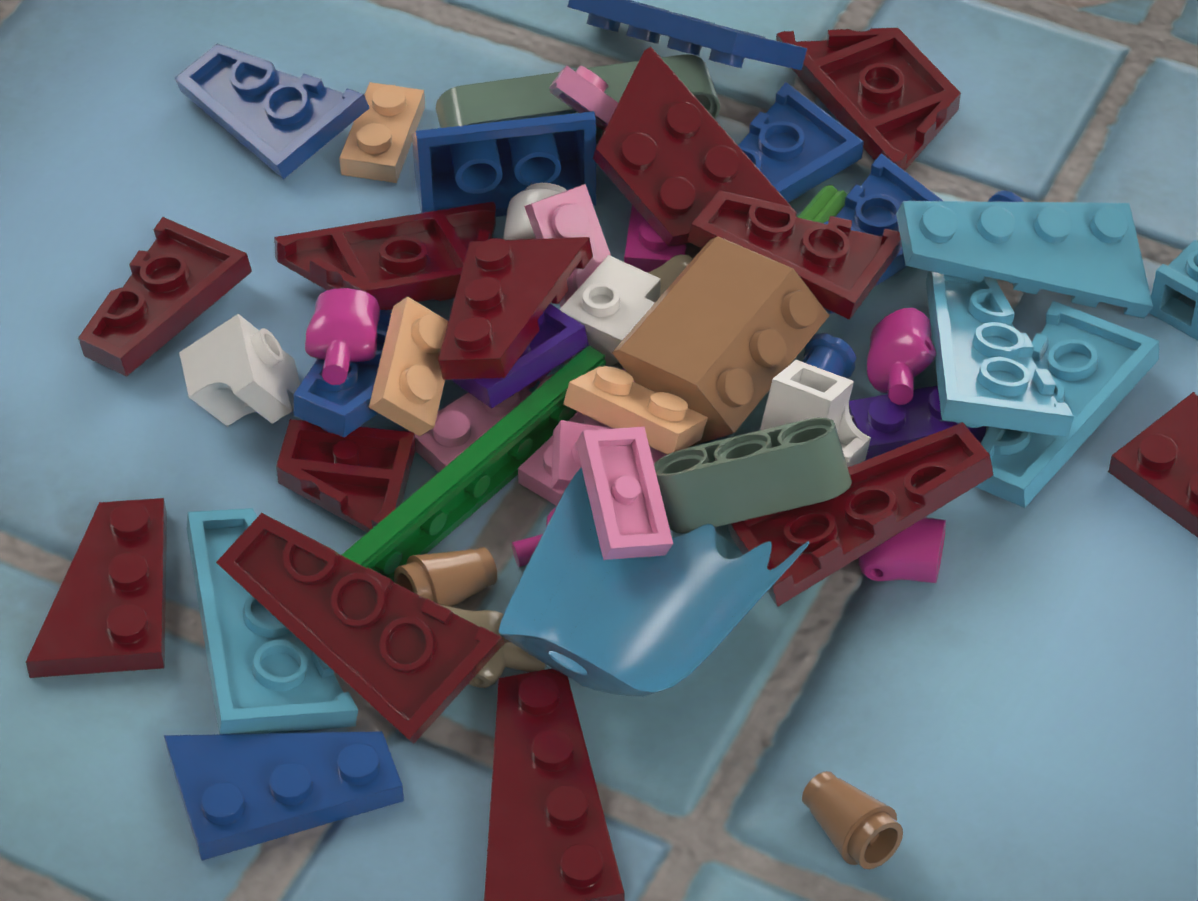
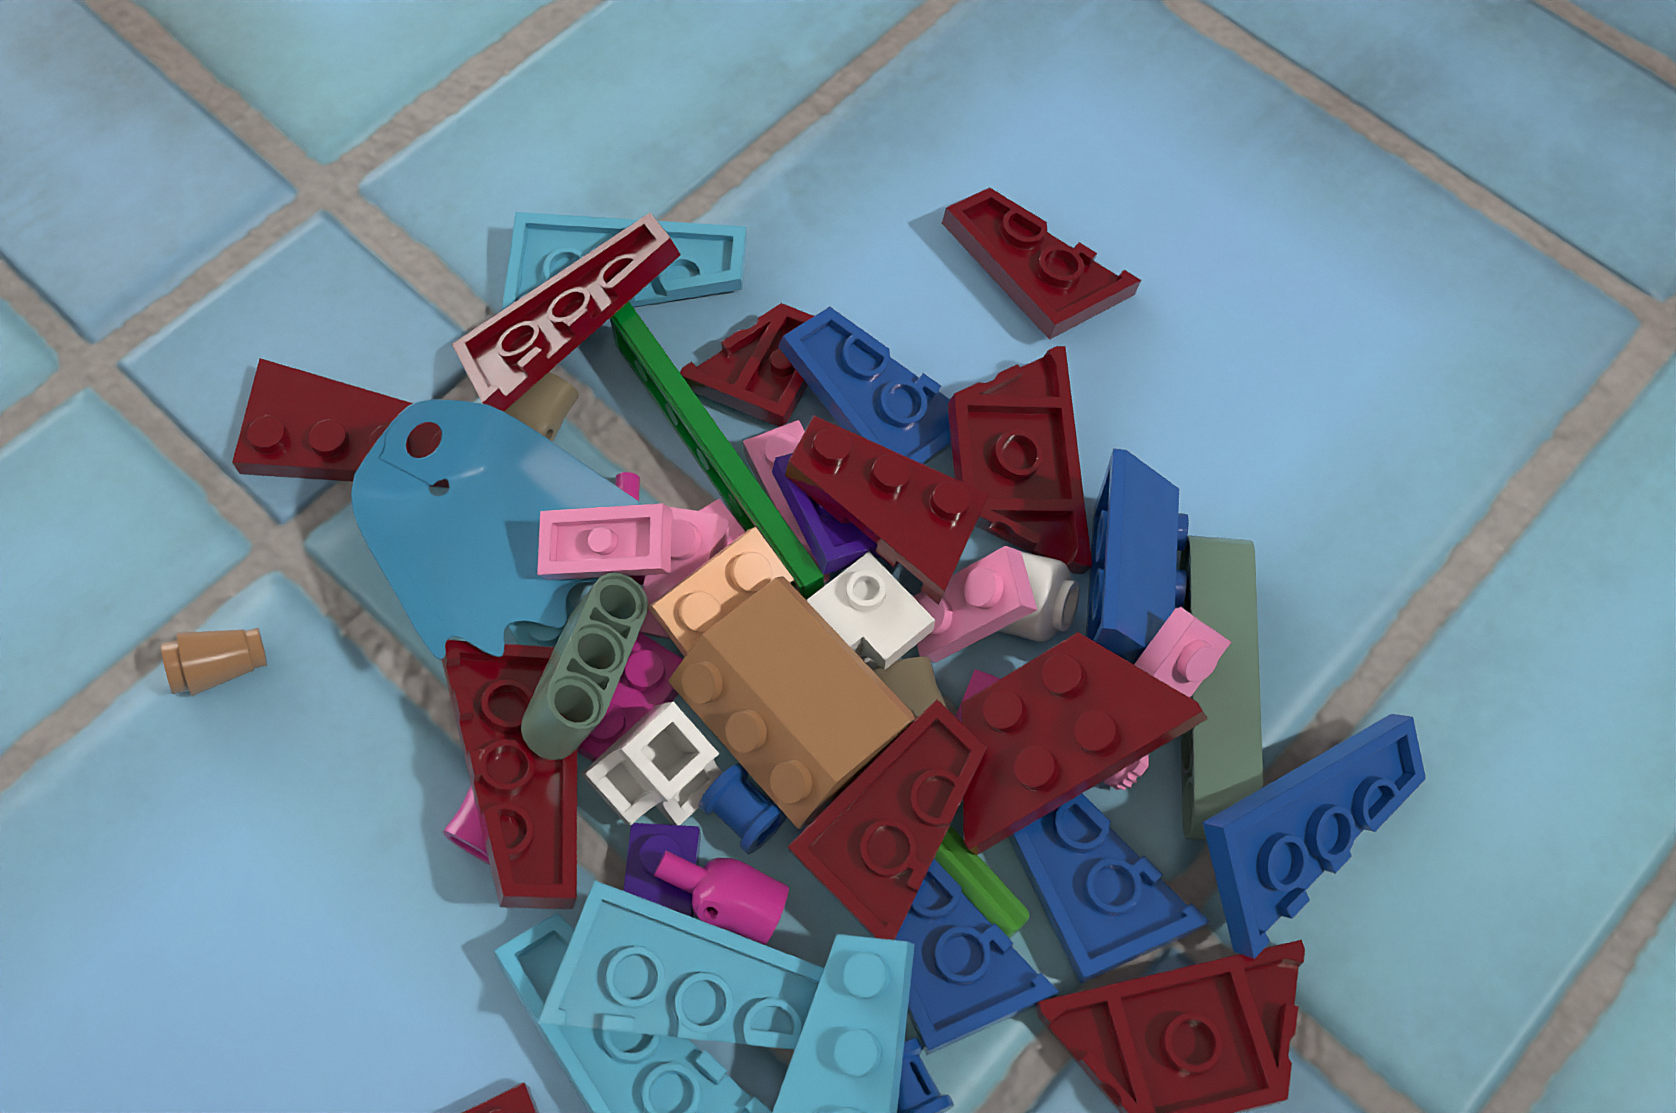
camera: 105 degrees right, 15 degrees up
dark red wing [26,498,167,678] -> none
blue wing [164,731,404,861] -> none
wing [175,44,369,179] -> none
white brick [179,314,300,427] -> none
dark pink piece [305,288,380,385] -> none
light nougat plate [339,82,425,183] -> none
light nougat plate [369,297,448,437] -> none
medium nougat cone [394,547,497,607] -> none

